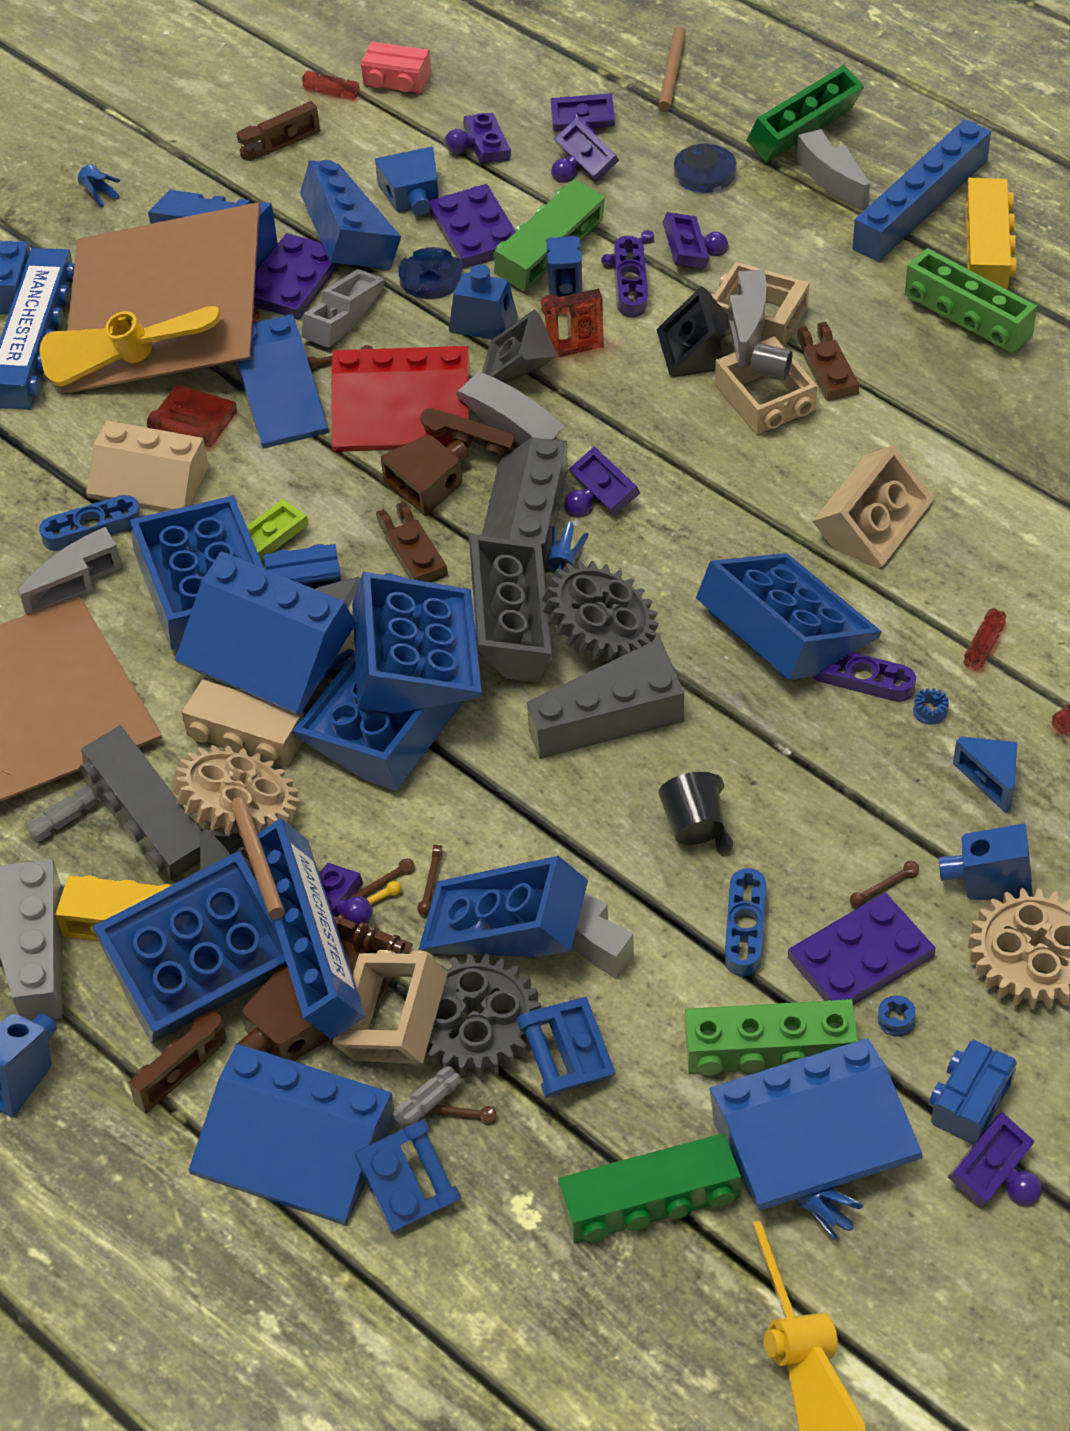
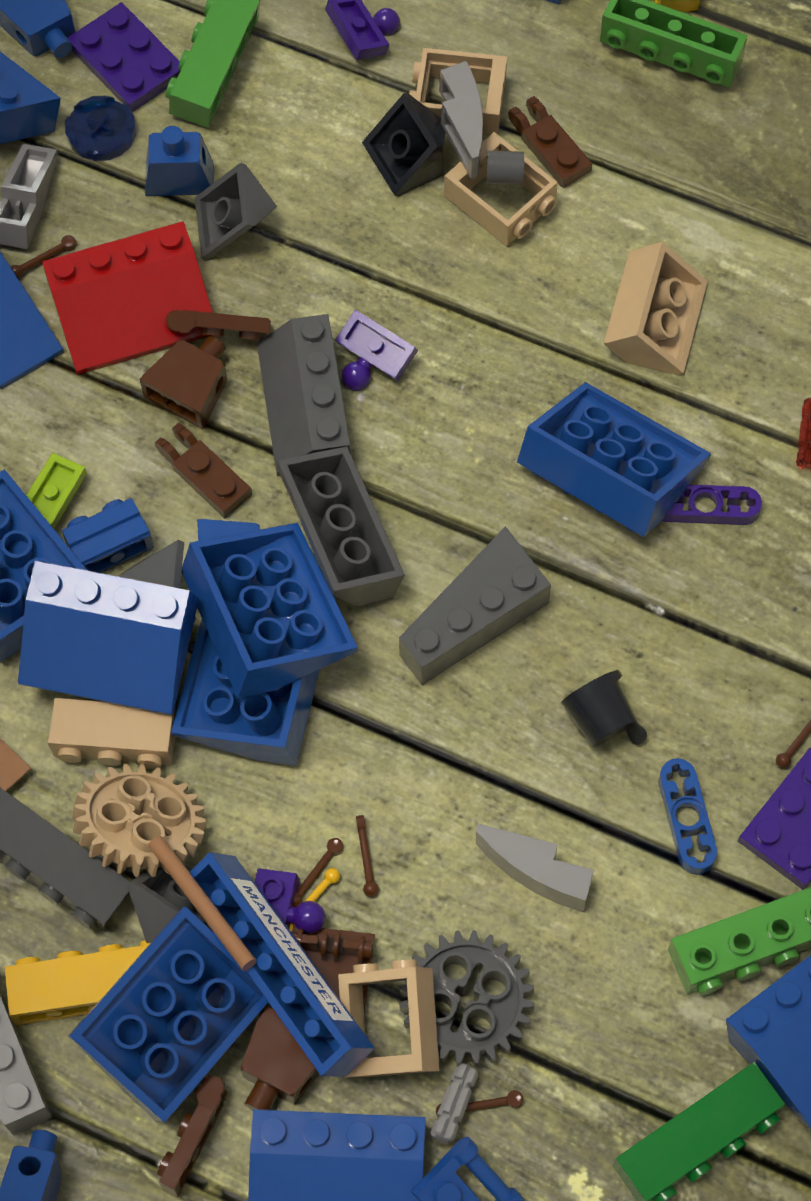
camera: 20 degrees left, 15 degrees up
blue slope [418,856,588,957] -> none
light grey slope [456,371,565,445] -> none
blue plate [516,996,616,1098] -> none
clear red plate [541,288,604,358] -> none
dark grey gear [542,561,659,663] -> none
blue brick [546,236,583,314] -> none
blue piece [547,522,589,572] -> none
dark purple hinge [601,230,654,267] -> none
dark purple beam [613,235,648,317] -> none
blue bush [913,688,949,725] -> none

